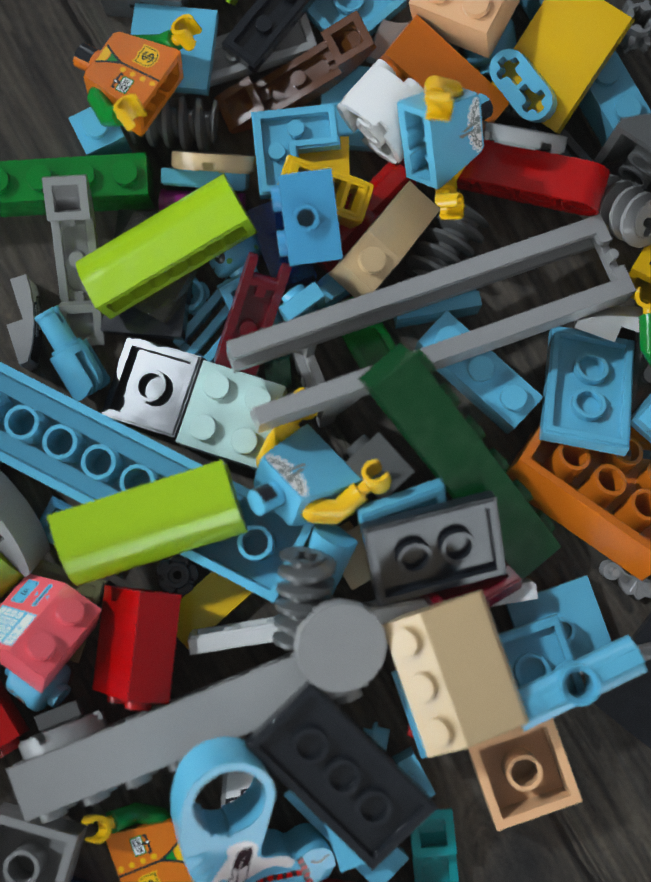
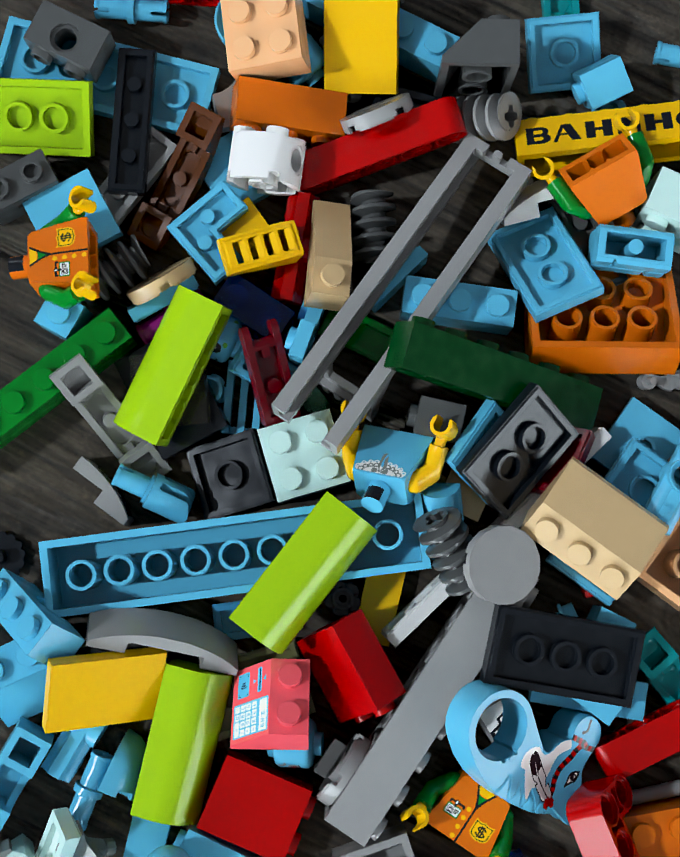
camera: 40 degrees left, 0 degrees up
dark azure brick [270,168,343,266] -> none
medium azure torso [397,75,493,220] -> none
medium azure beam [489,48,557,123] -> none

